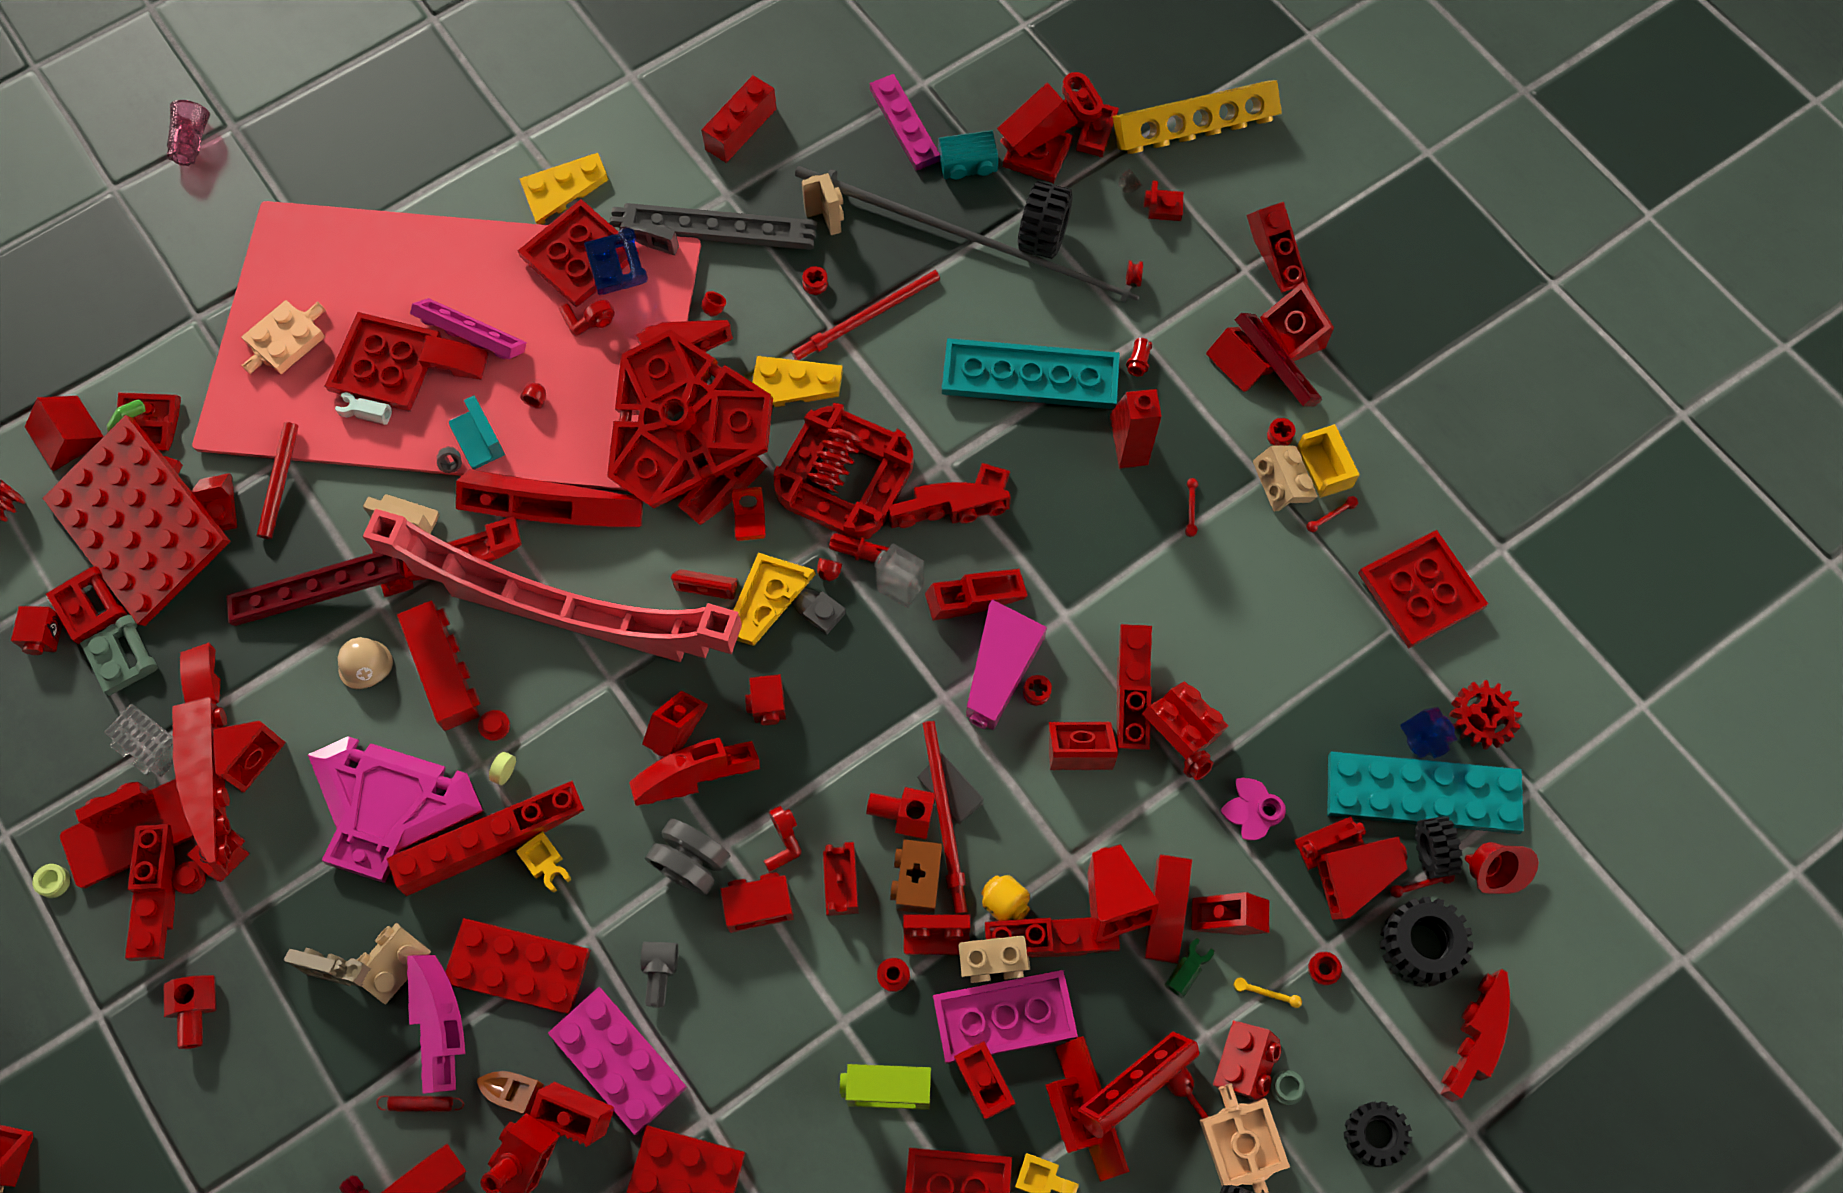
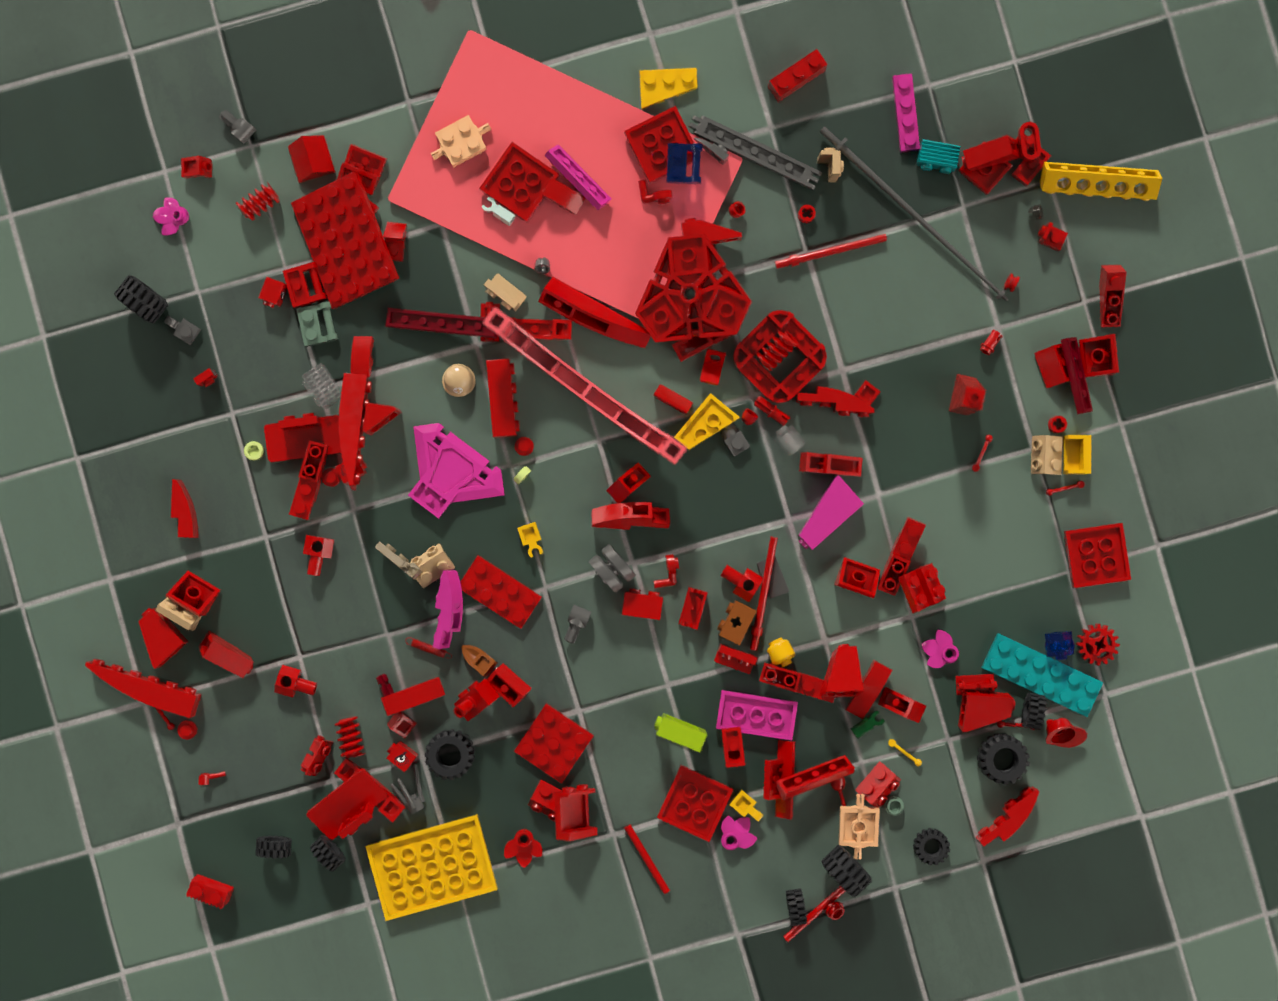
camera: 25 degrees right, 20 degrees up
bright green arm [107,399,146,432] -> none
red piece [256,422,299,539] -> none
red slope [386,780,585,896] -> none
teal panel [449,395,505,469] -> none
red hinge [520,383,546,408] -> none
dark pink plate [548,987,687,1135] -> none
red brick [745,674,786,725] -> none
yellow wing [752,356,843,408] -> none
red plate [877,958,910,992] -> none
teal plate [942,338,1120,409] -> none
tan bracket [959,936,1030,983] -> none
black tyre [1018,181,1073,259] -> none
red bush [1023,675,1052,706] -> none
red plate [1183,750,1213,780] -> none
red plate [1308,951,1342,986] -> none

